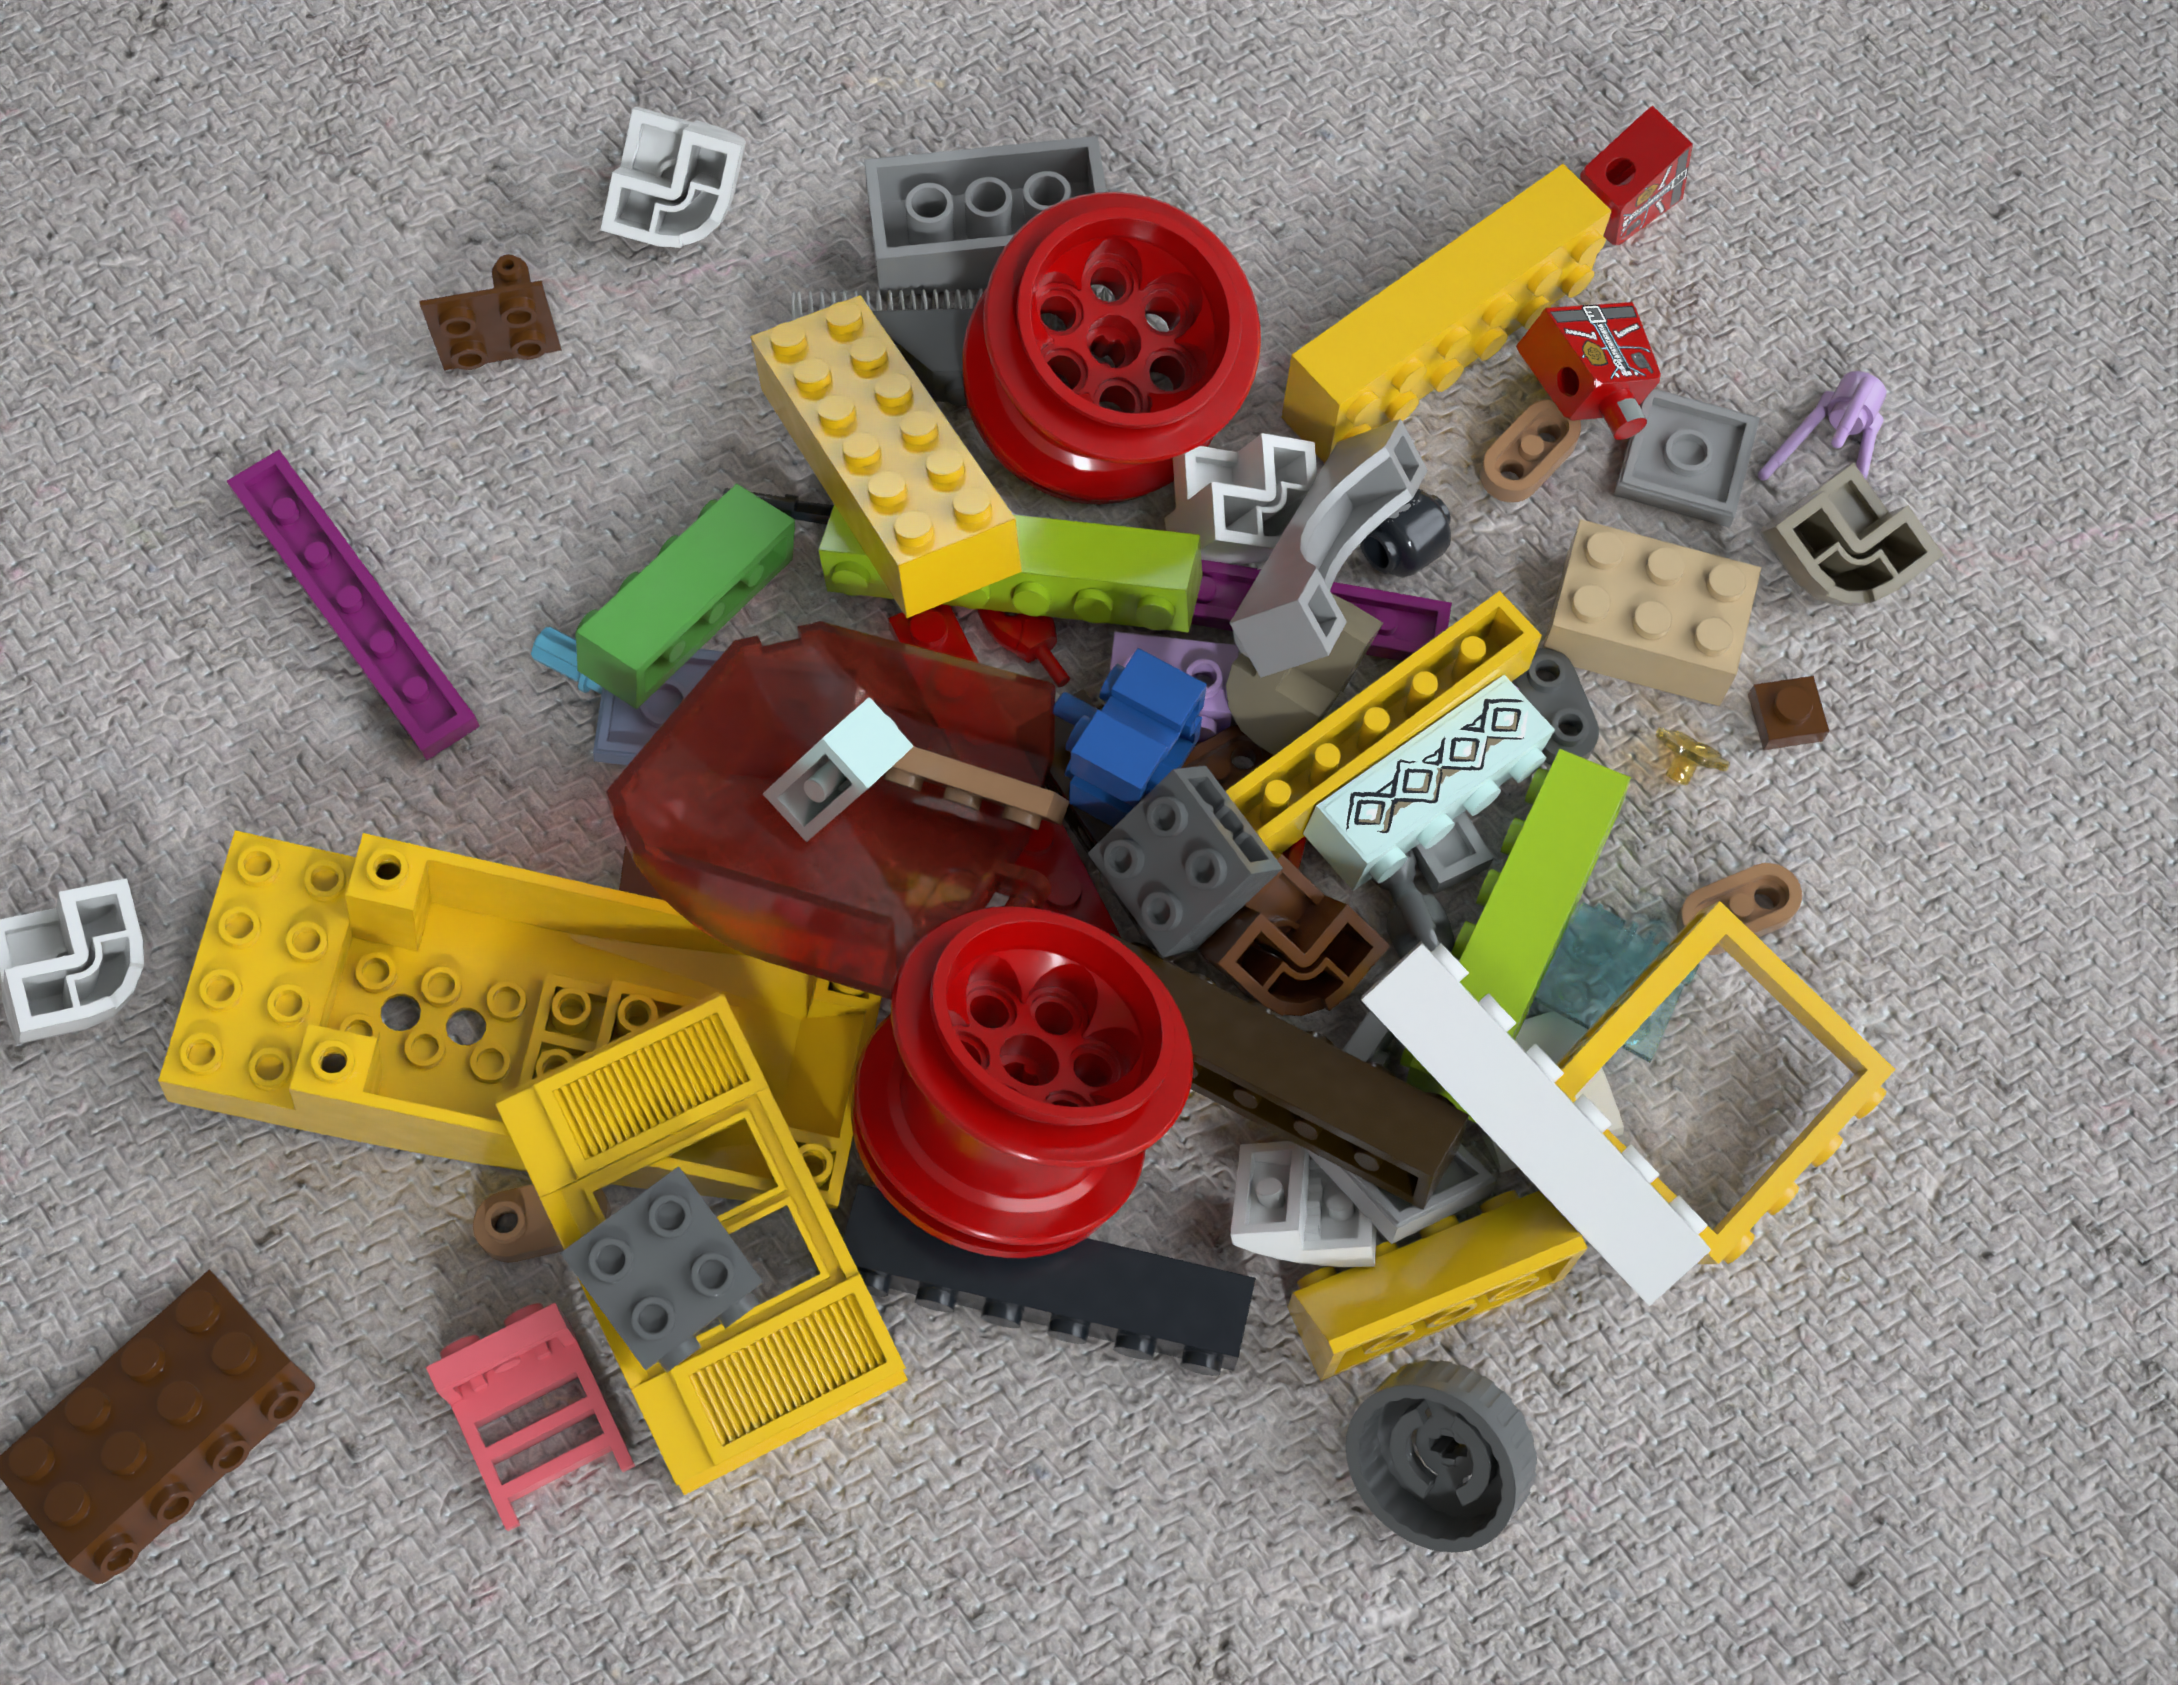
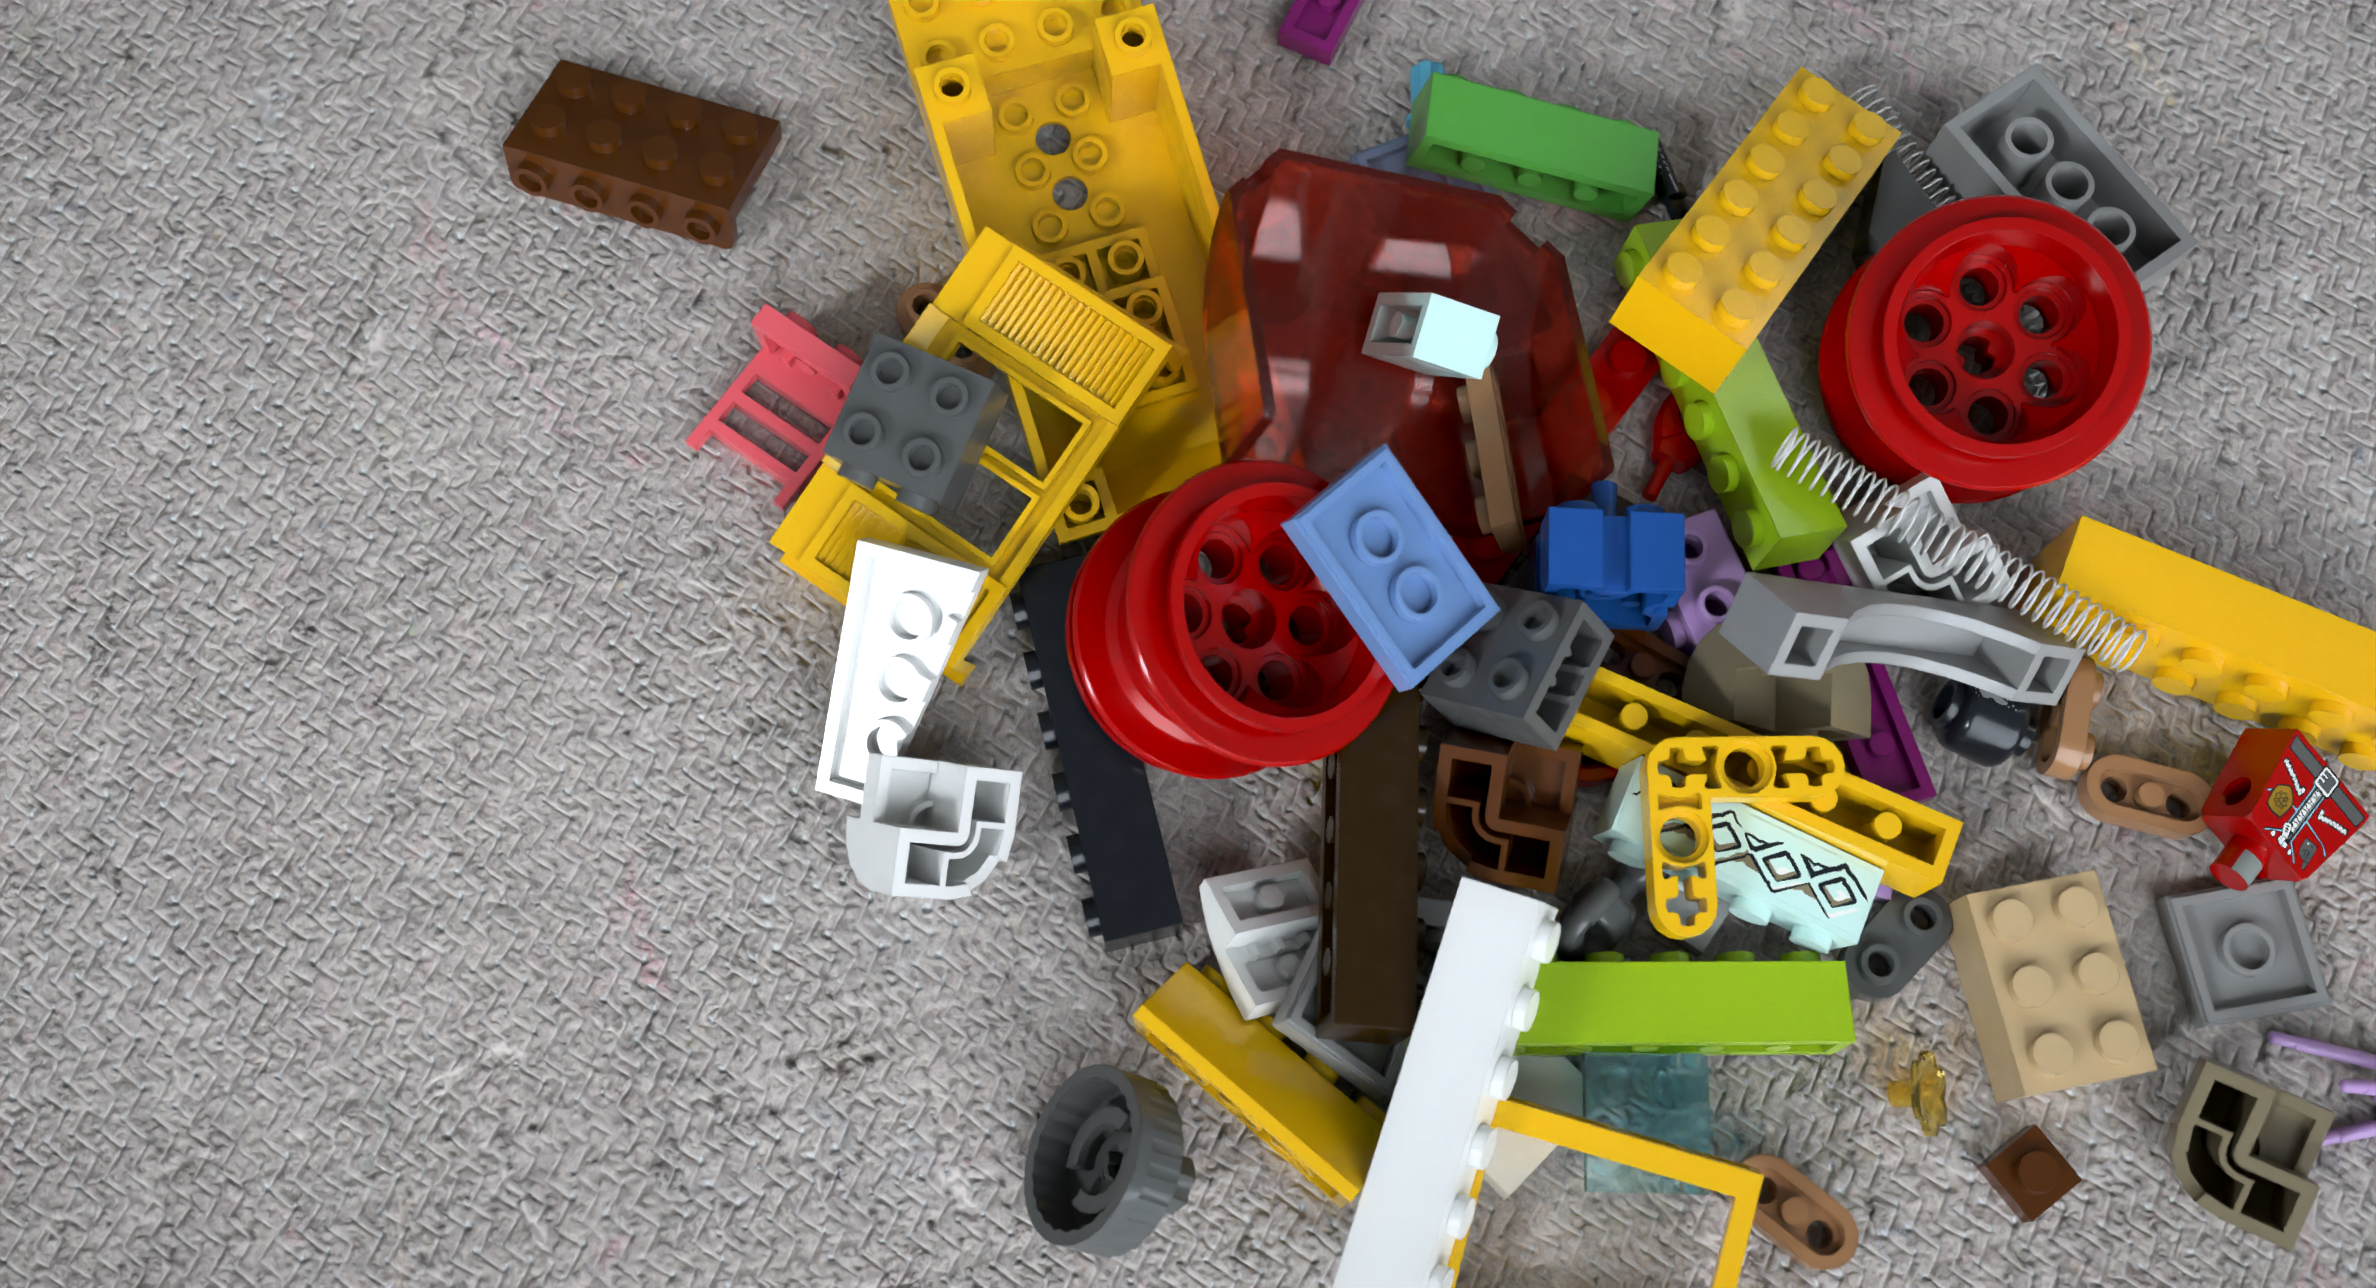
camera: 65 degrees right, 5 degrees up
none -> white wing [815,537,989,804]
none -> white brick [846,753,1023,900]
none -> medium blue tile [1280,443,1501,692]
none -> yellow beam [1639,736,1845,940]
none -> white piece [1770,426,2147,673]
none -> medium nougat plate [2036,656,2104,781]

